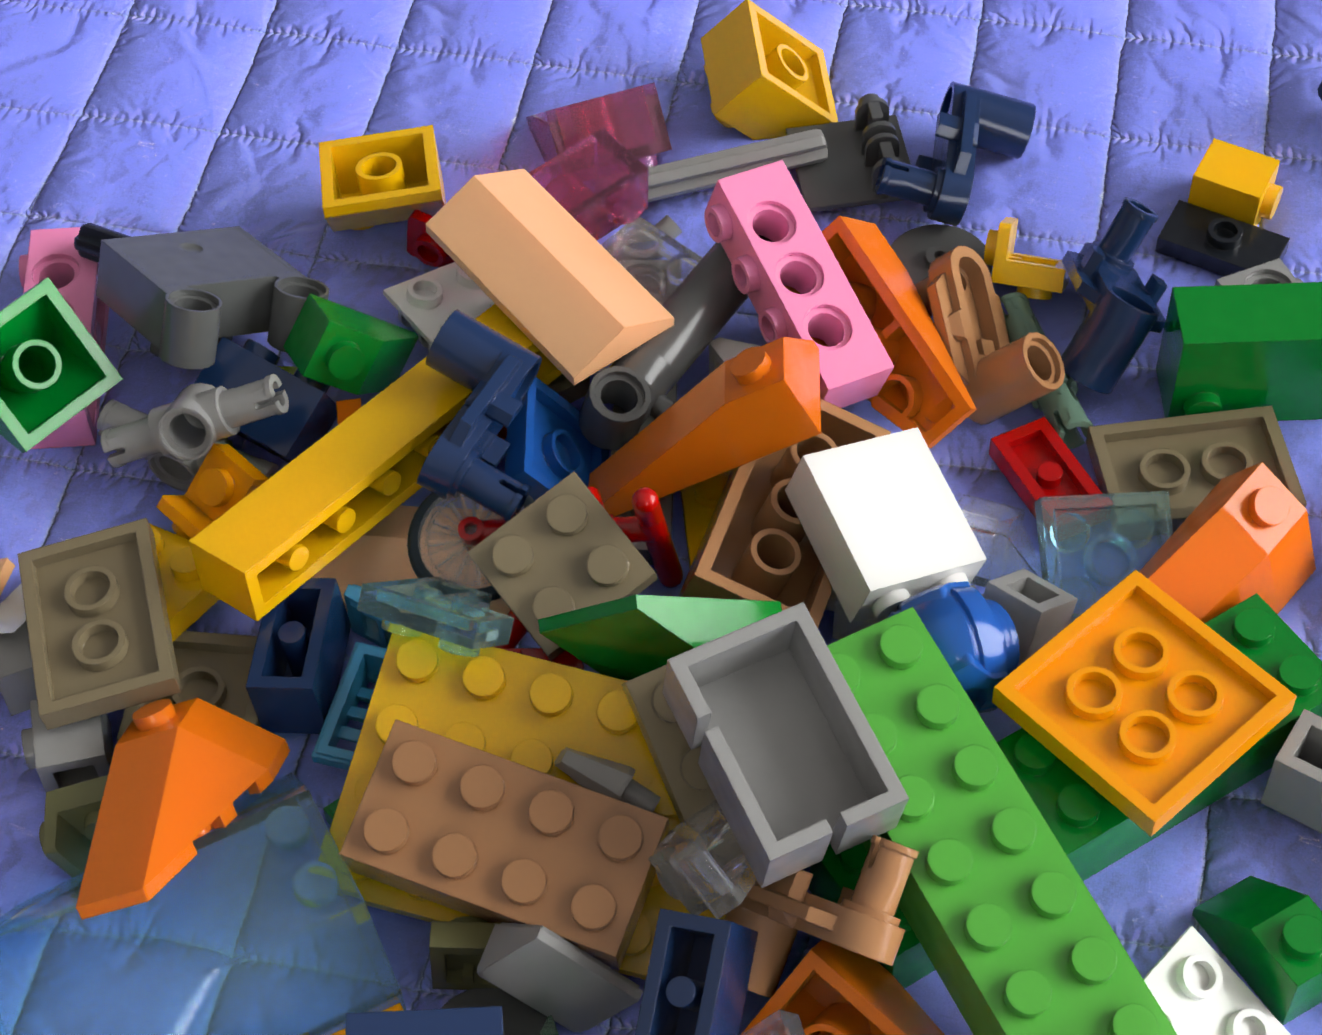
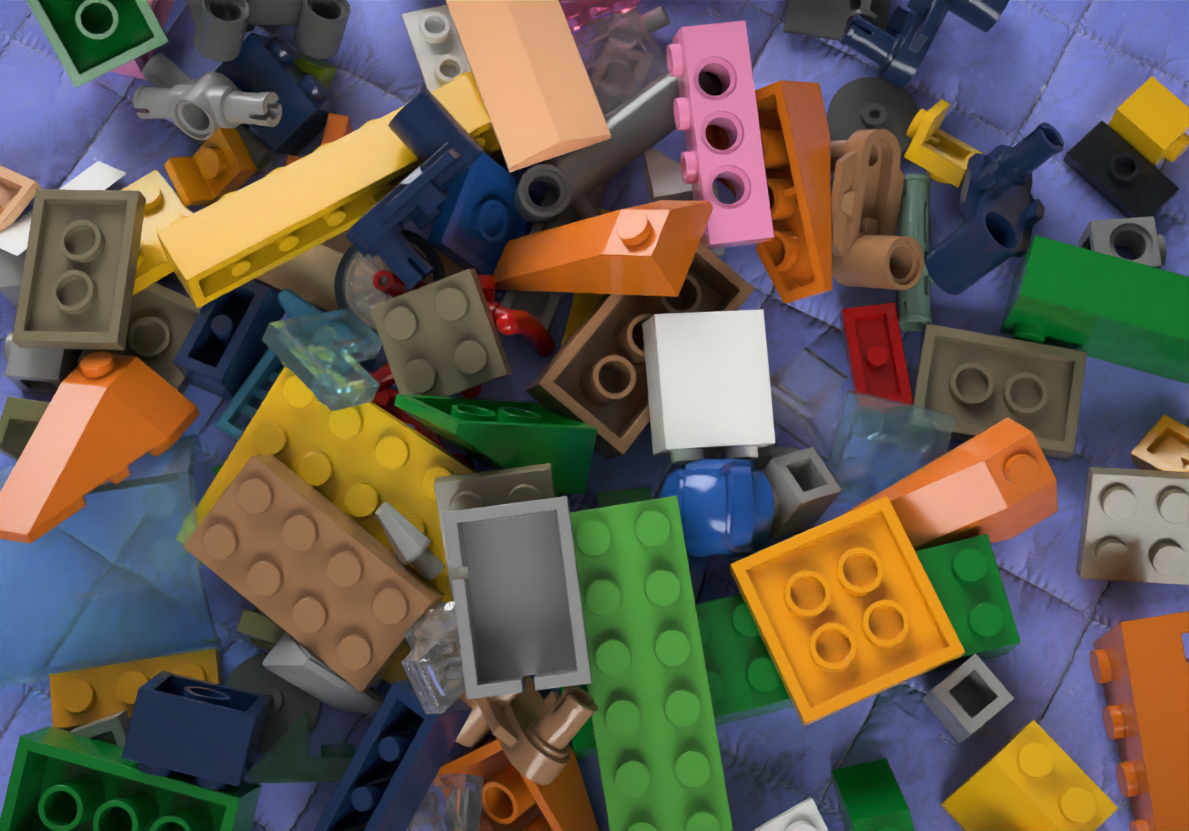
camera: 20 degrees right, 20 degrees up
green slope [283,293,419,395] -> none

